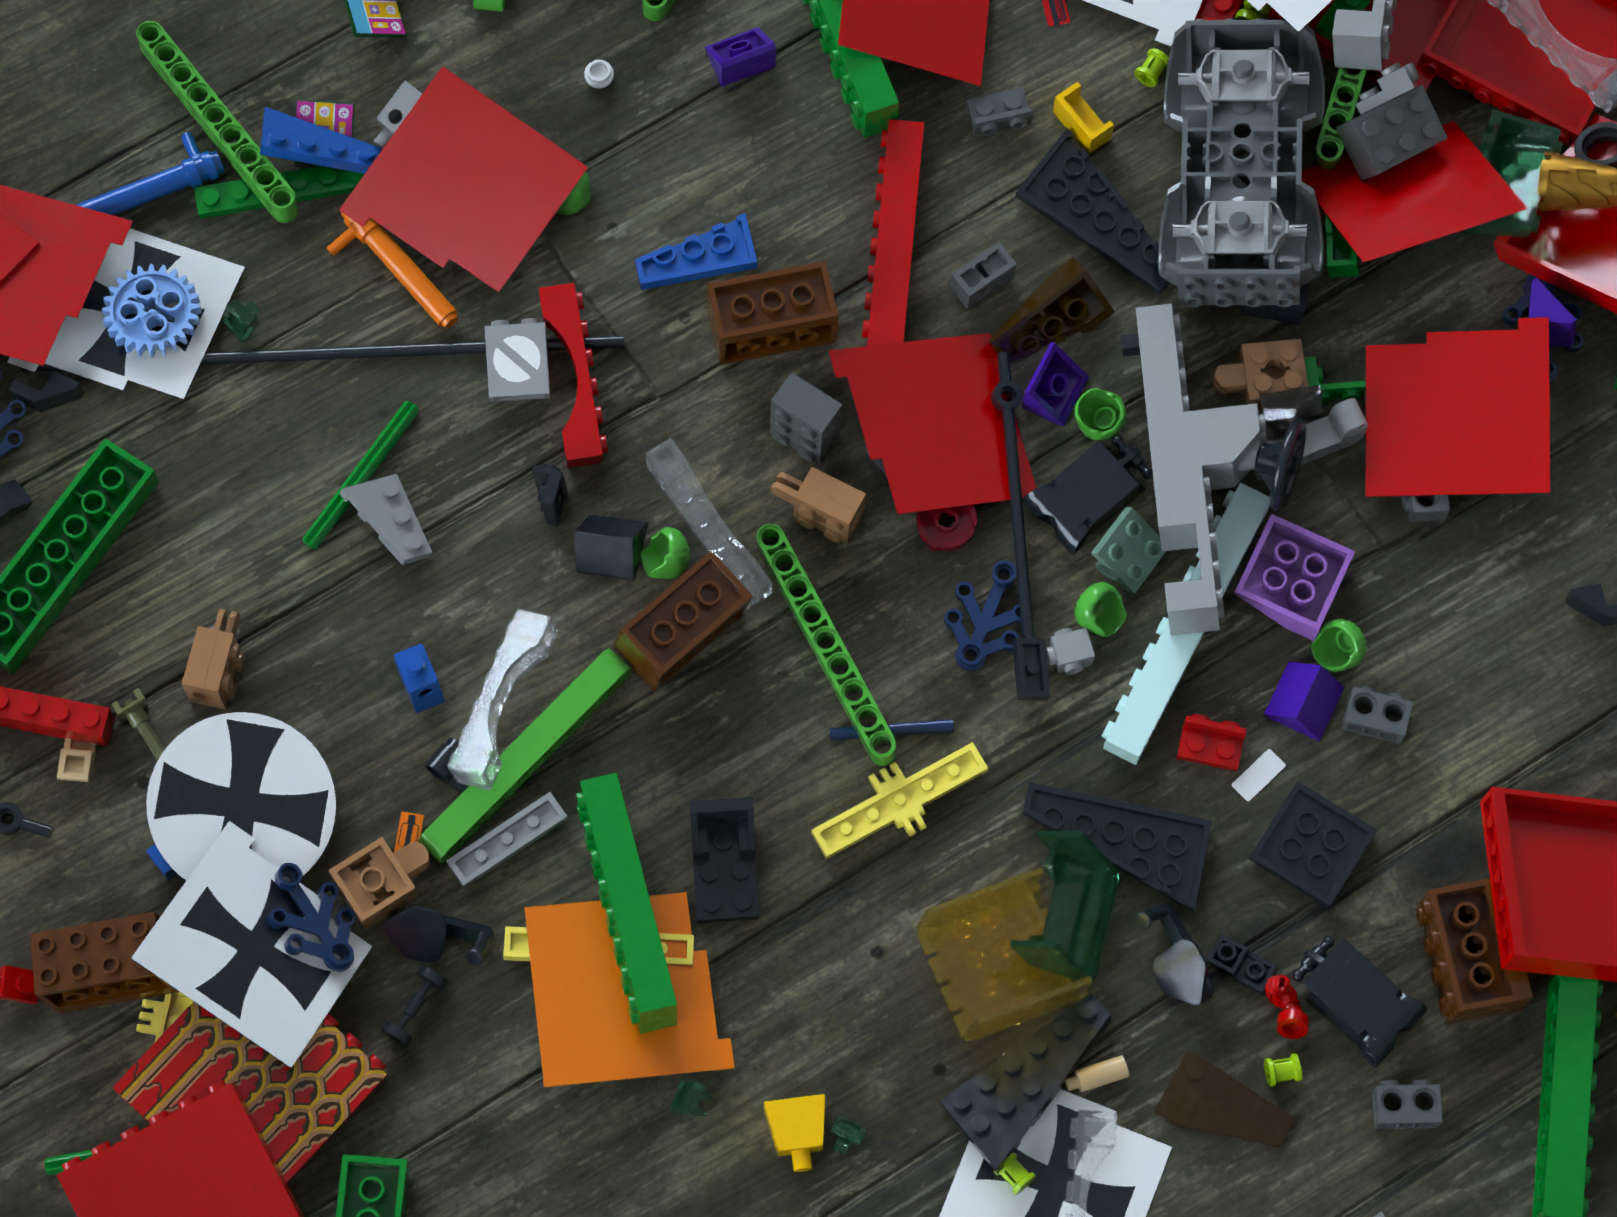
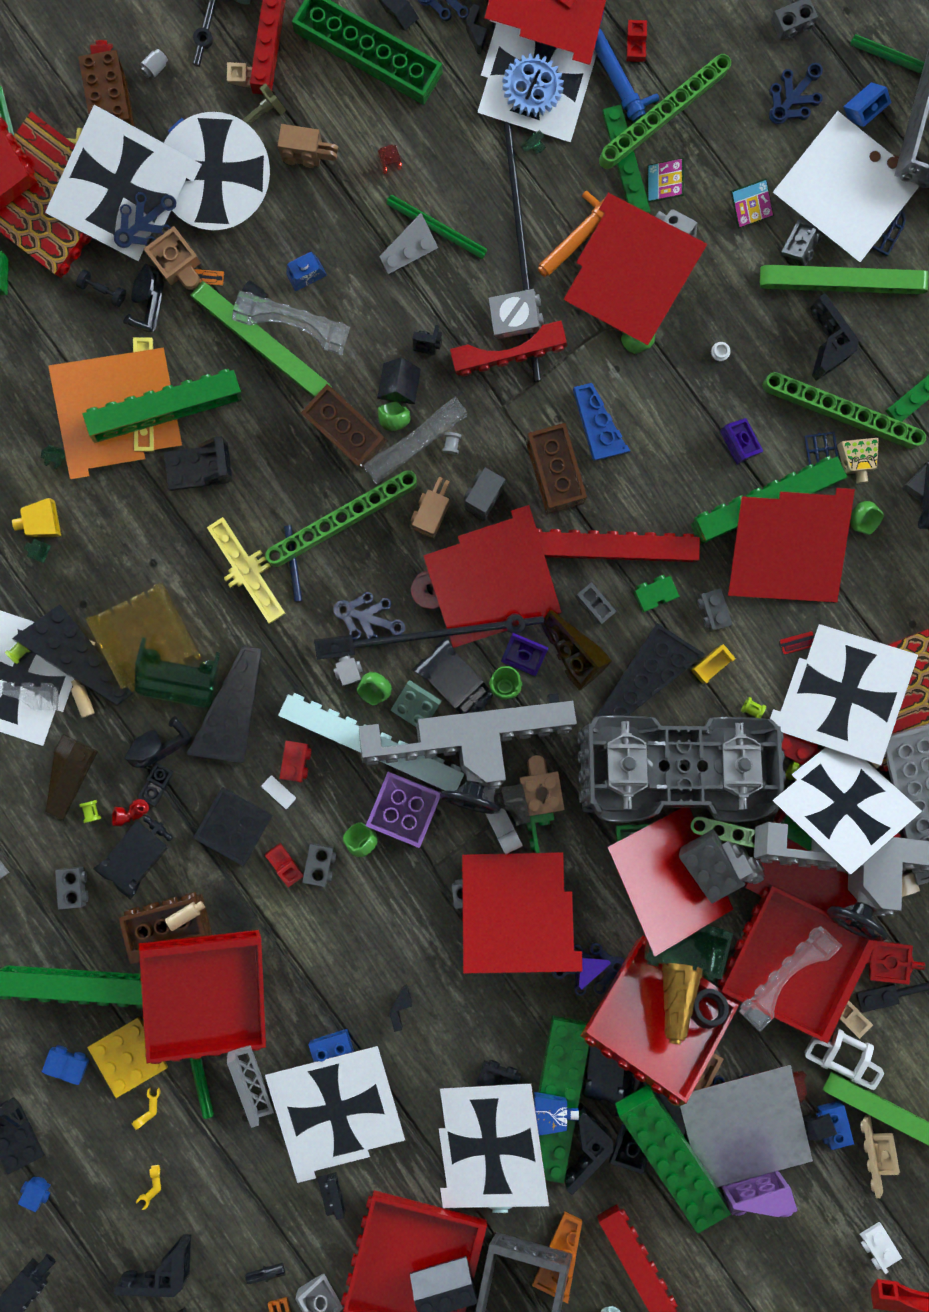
camera: 85 degrees right, 15 degrees up
blue wing [260,107,381,174] -> none
light grey plate [446,792,568,889] -> none
dark purple slope [1263,661,1345,742] -> none
none -> light grey brick [140,49,168,78]
none -> tan cylinder [165,901,205,931]
none -> red slope [265,842,304,888]
none -> clear red window [378,144,402,174]
none -> light grey bush [442,432,461,455]
none -> red slope [626,20,647,62]
none -> green brick [633,575,680,613]

